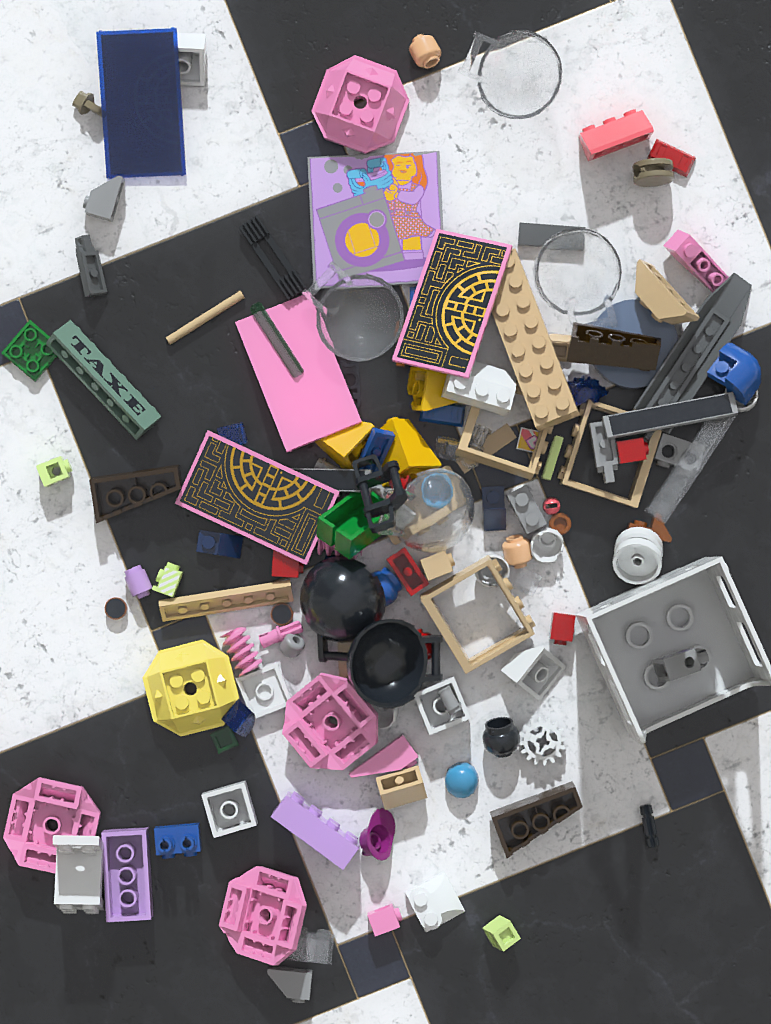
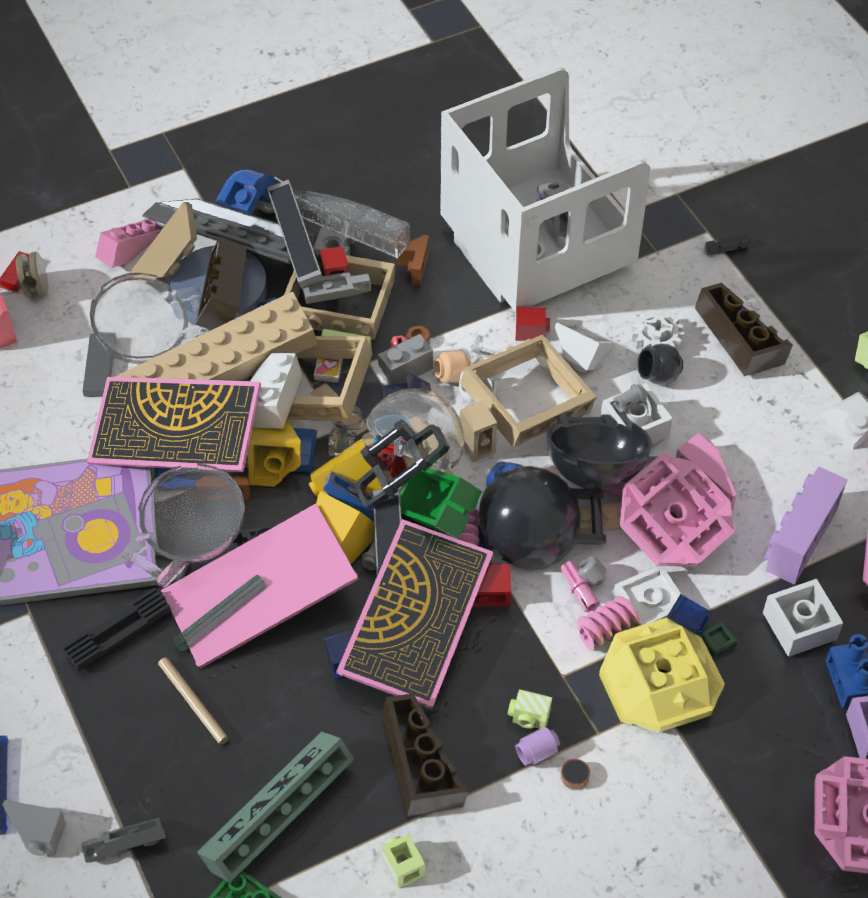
camera: 95 degrees left, 35 degrees down
tan plate [159,580,294,622] -> none
dark blue slope [196,530,244,559] -> none
black tile [271,603,293,625] -> none
magenta piece [359,808,395,861] -> none
tan brick [376,765,428,810] -> none
red brick [386,547,429,596] -> none
dark azure hair [445,762,479,798] -> none
white hair [530,527,564,564] -> none
white wheel [613,527,663,585] -> none

